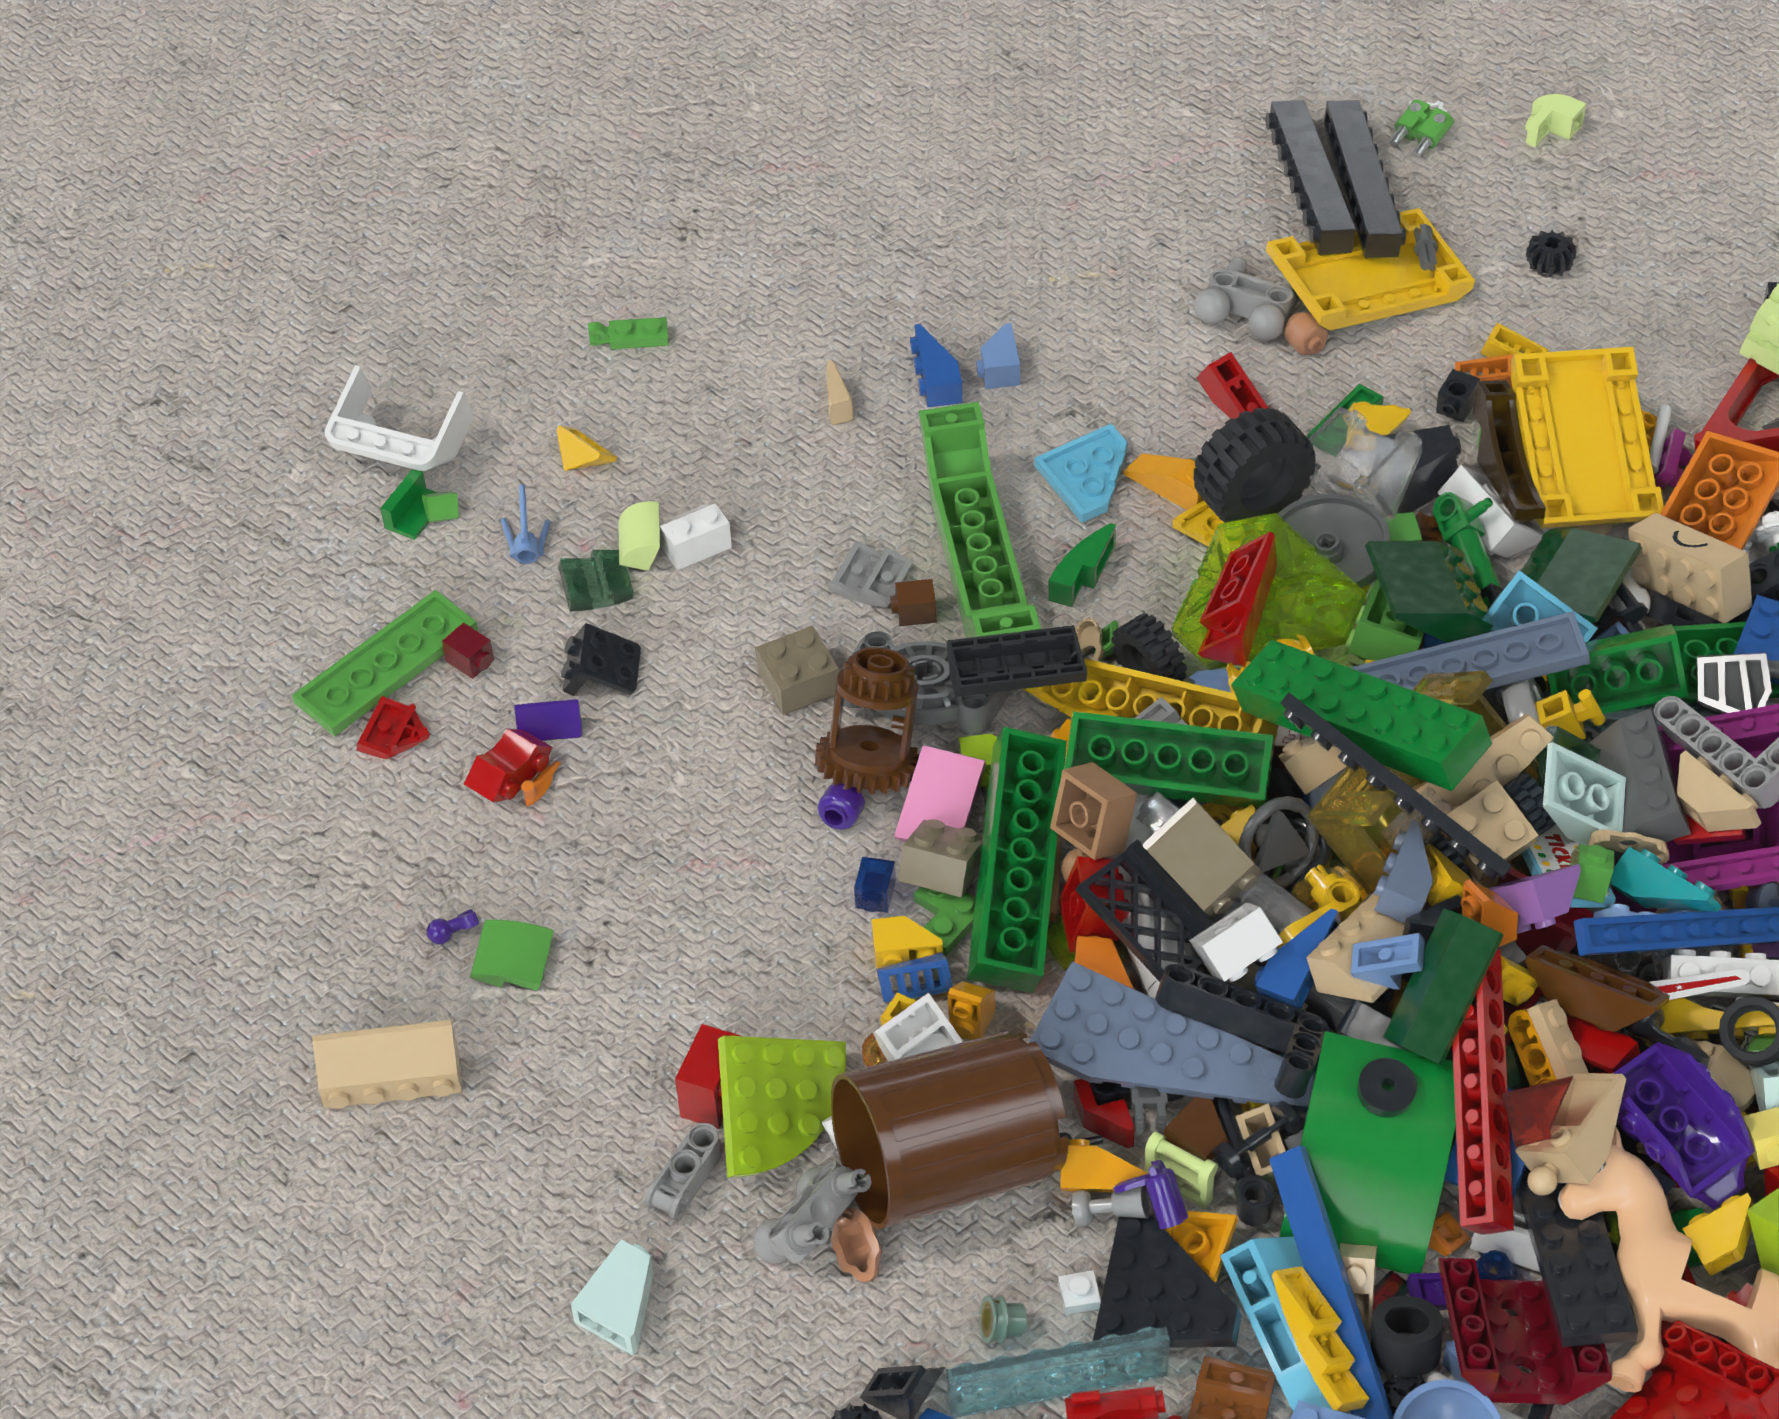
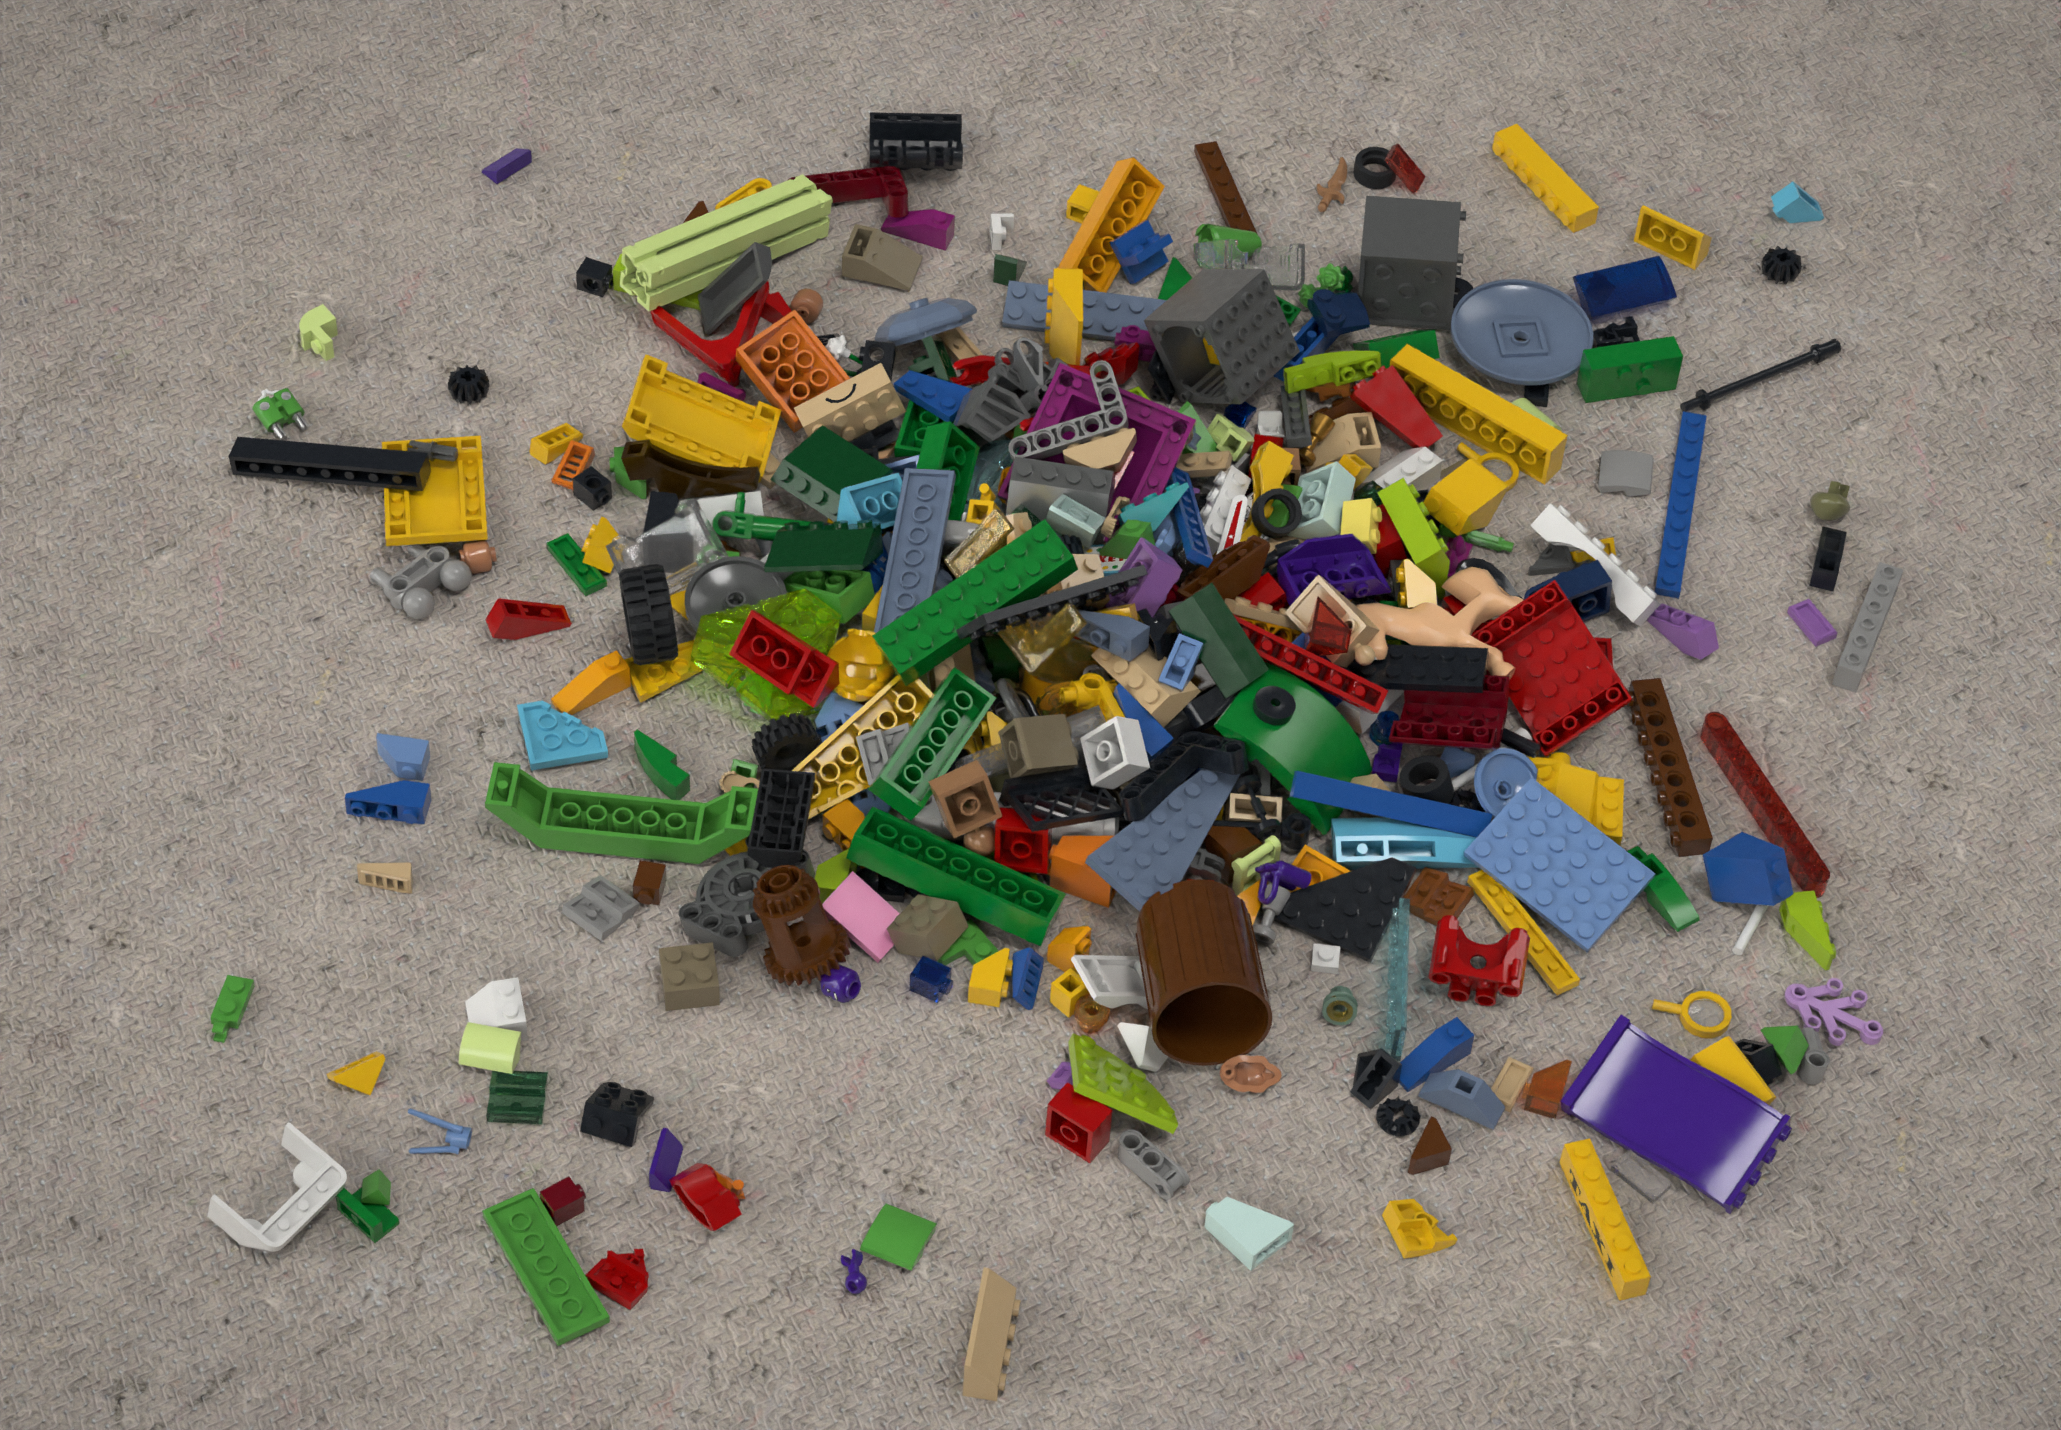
camera: 80 degrees left, 0 degrees up
light grey piece [753,1161,872,1264] -> none
brick [1265,100,1356,255] -> none
yellow slope [1272,1266,1369,1412] -> none
orange slope [1461,879,1518,947] -> none

